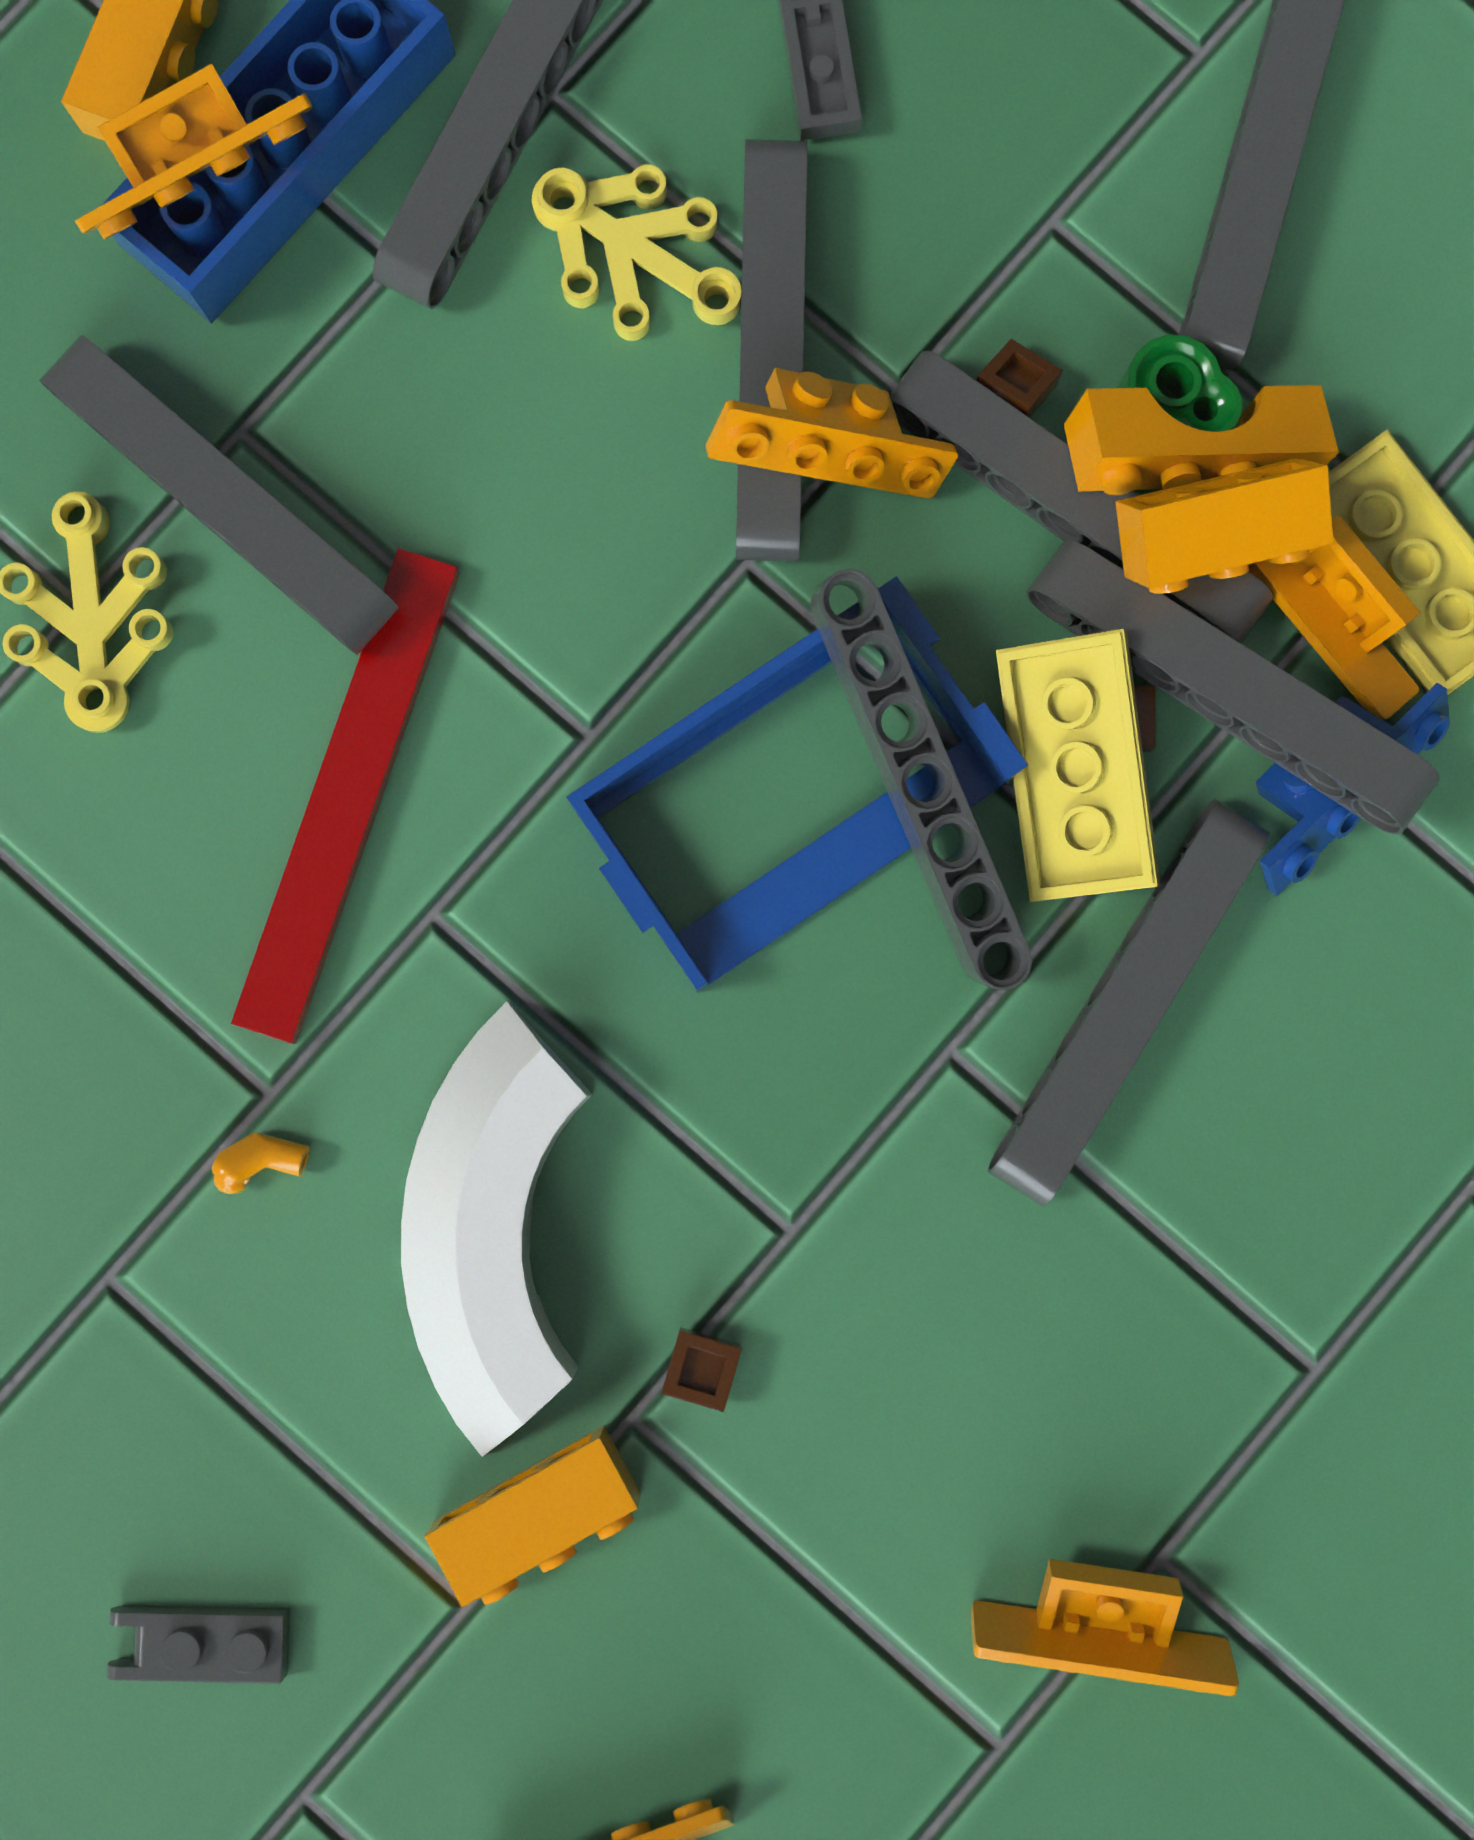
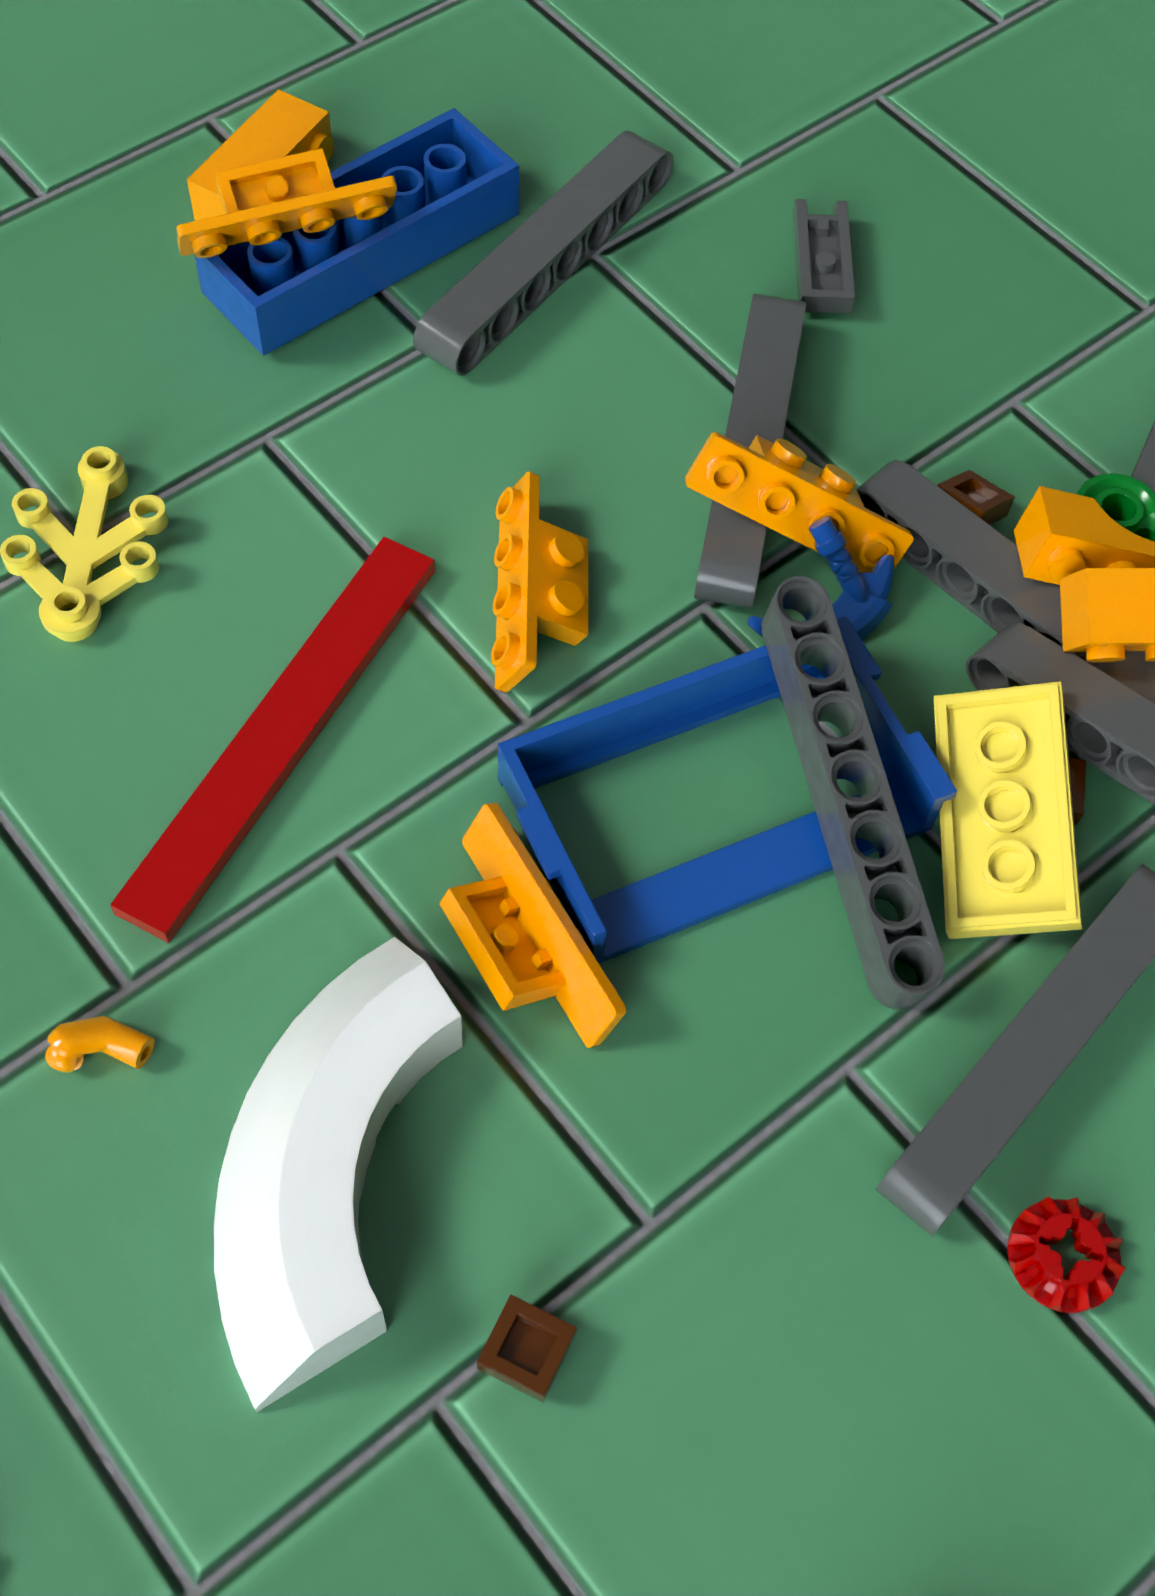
camera: 10 degrees right, 25 degrees down
dark grey beam [39,335,399,655] -> none
light orange brick [424,1425,641,1608] -> none
light yellow plant [532,164,741,341] -> none
none -> light orange bracket [439,802,626,1048]
none -> light orange bracket [491,471,588,693]
none -> blue piece [748,516,894,640]
none -> red gear [1007,1196,1126,1313]

